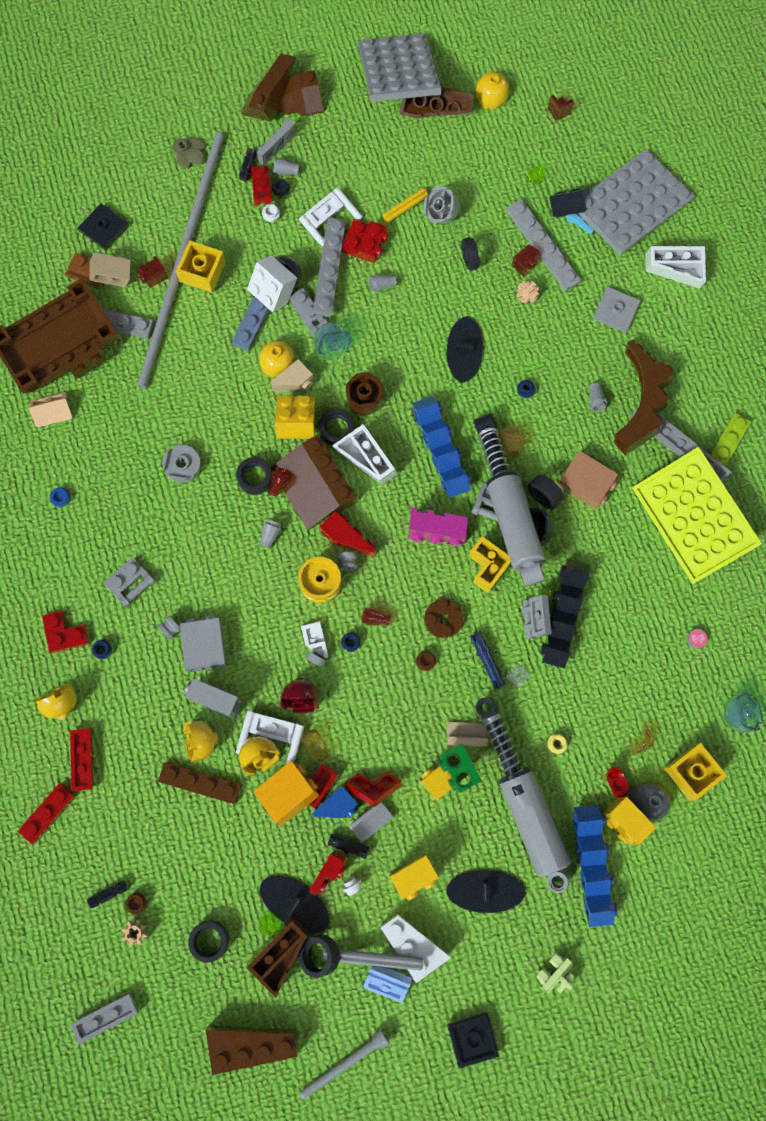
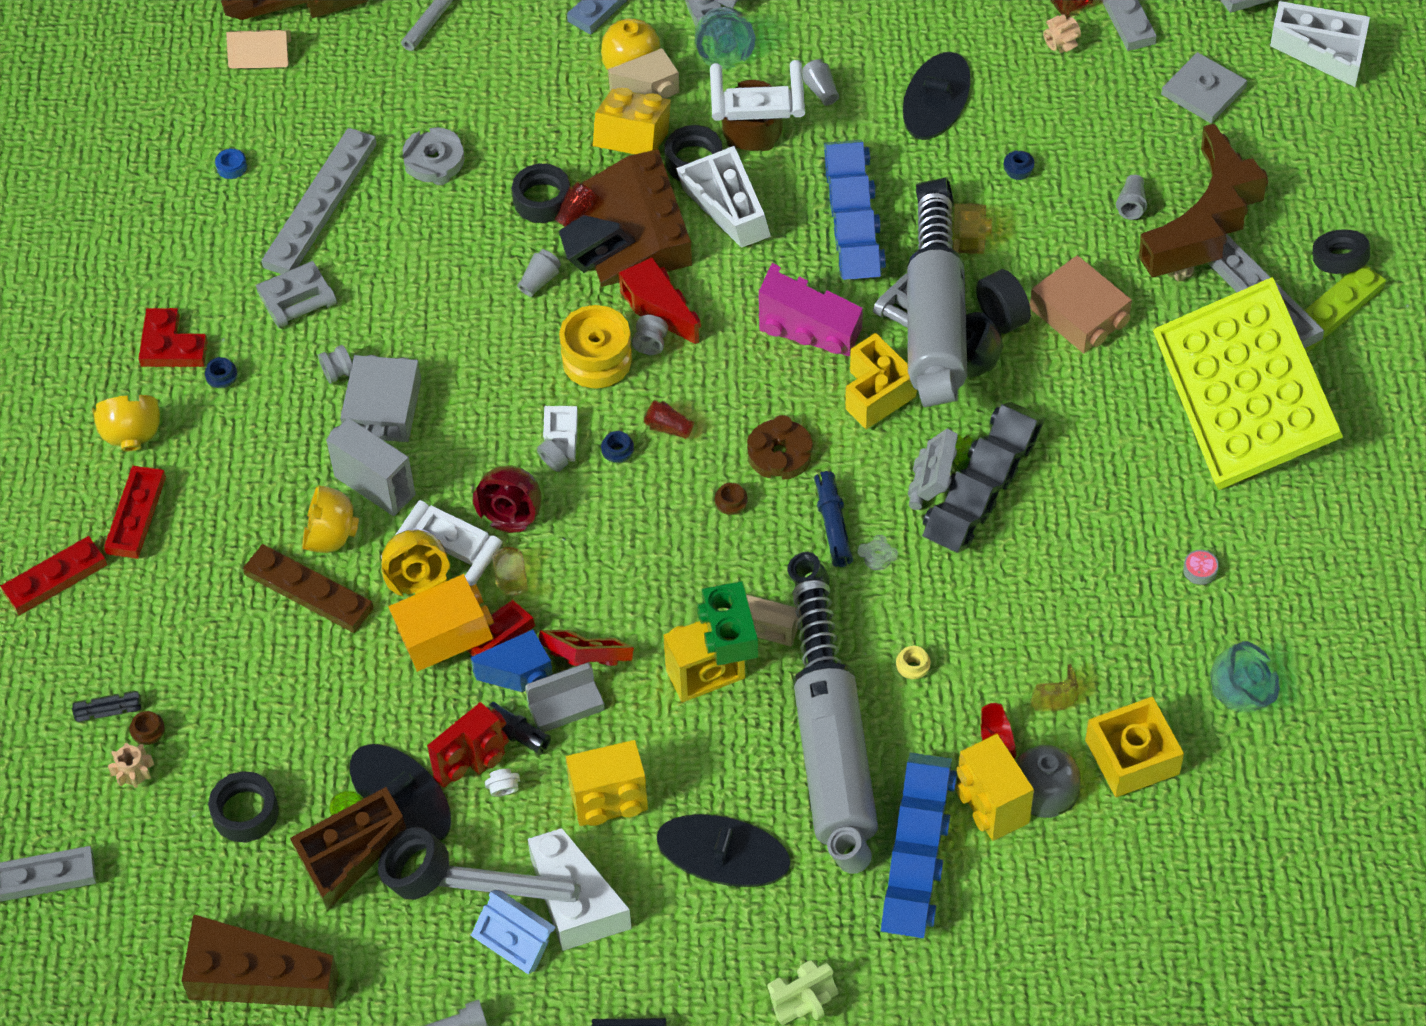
camera: 20 degrees right, 20 degrees down
none -> light grey plate [261,128,376,274]
none -> black slope [558,215,636,273]
none -> white plate [710,60,805,121]
none -> light grey cone [802,59,839,106]
none -> black tyre [1312,229,1370,274]

